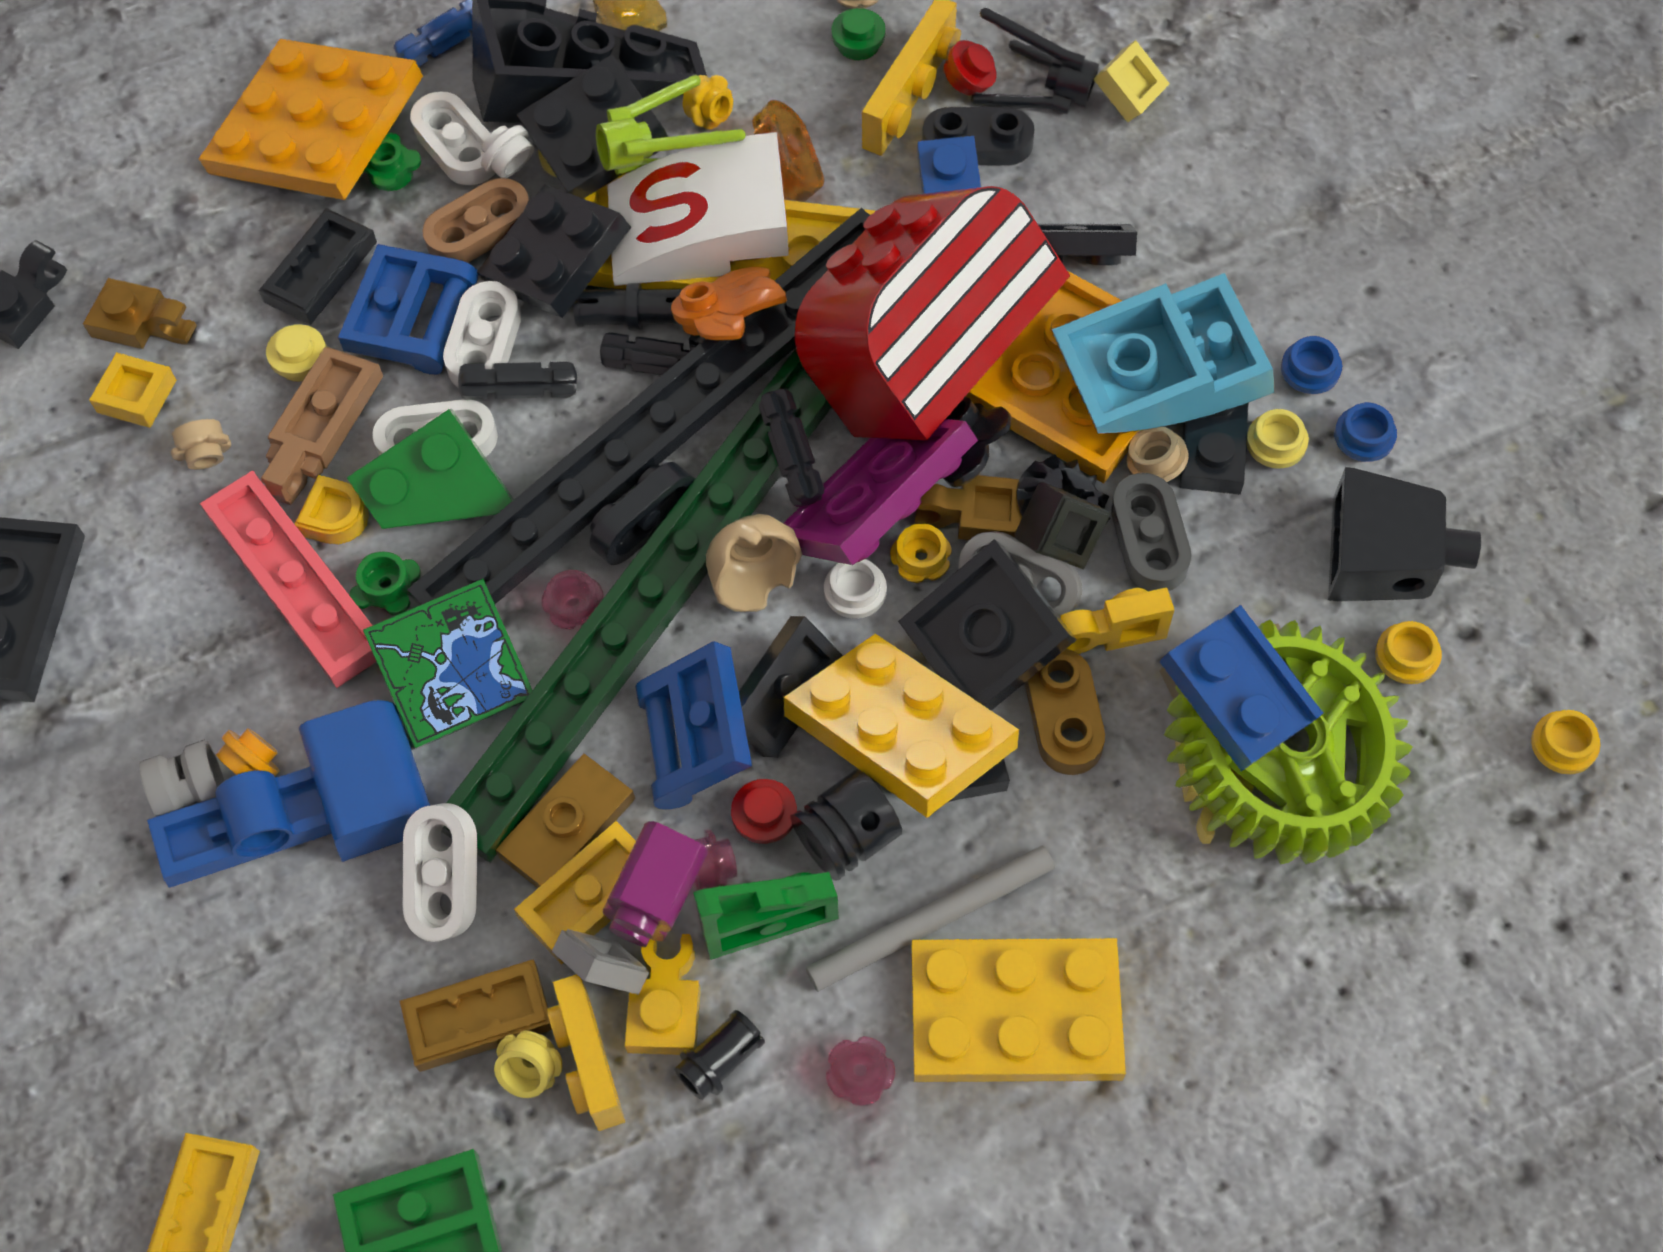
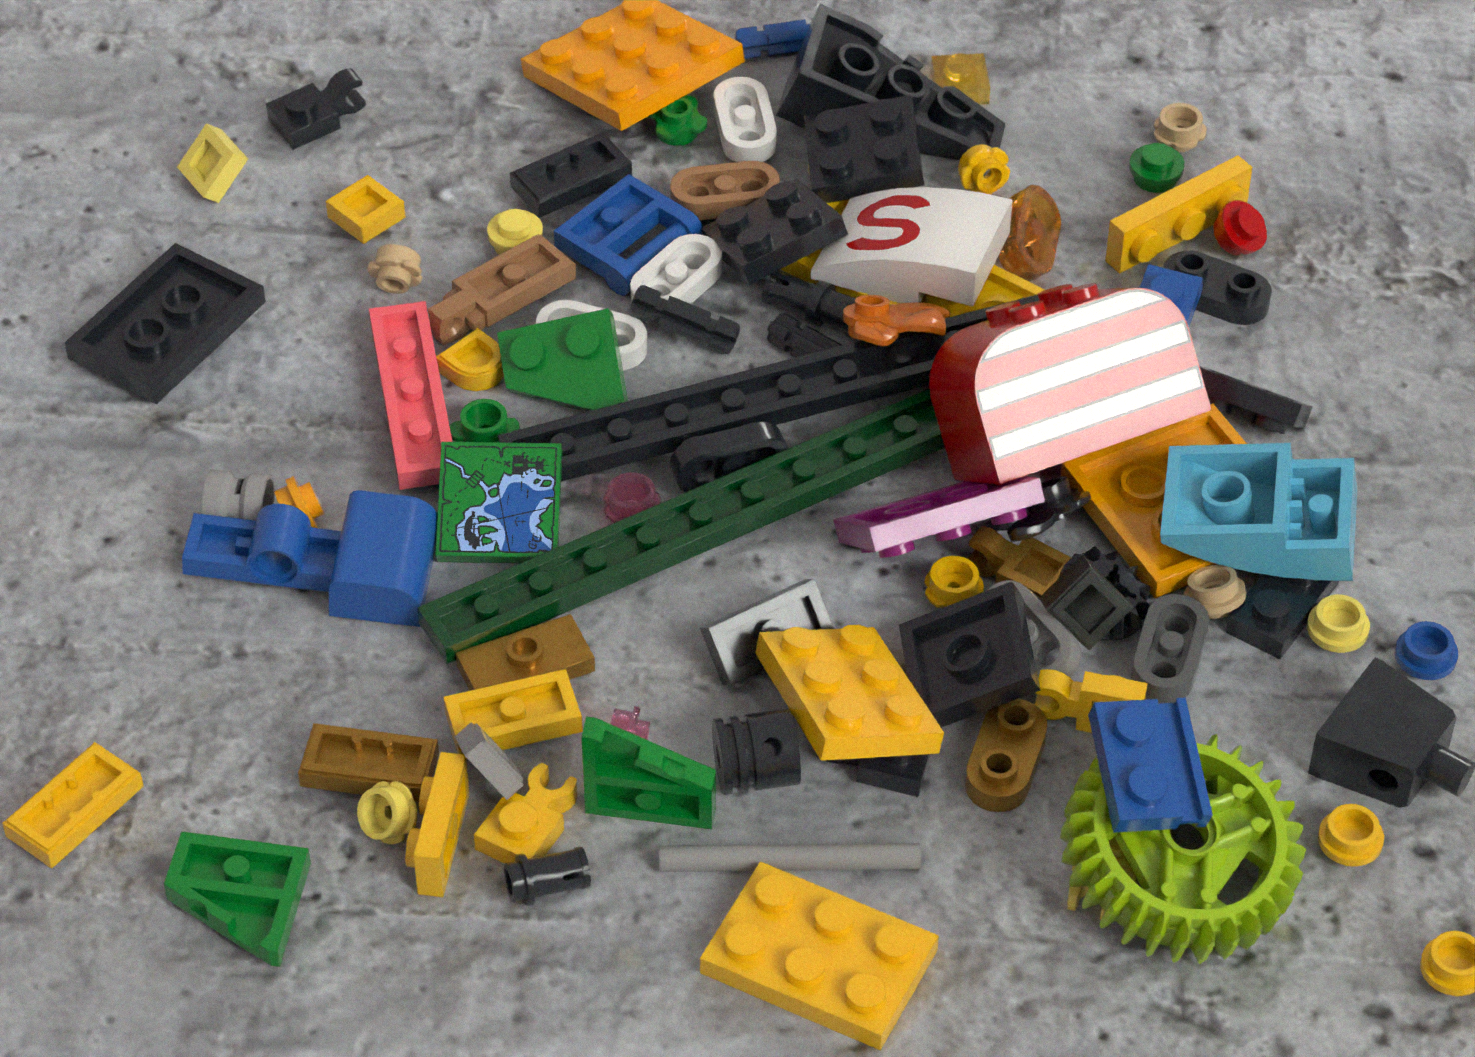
camera: 25 degrees right, 15 degrees down
pearl gold plate [83,278,197,349] -> none
white plate [403,803,477,942] -> none
white plate [481,125,534,178] -> none
lime plant [595,75,746,174] -> none
magenta brick [602,821,708,947] -> none
blue plate [635,641,752,810] -> none
tan hair [706,514,802,612] -> none
red plate [731,779,797,844] -> none
black axle [759,388,825,507] -> none
white plate [824,559,887,619] -> none
clear pink plate [826,1036,895,1106] -> none
black plant [971,8,1100,115] -> none
light yellow plate [1093,40,1170,123] -> none
blue plate [1281,336,1342,394] -> none

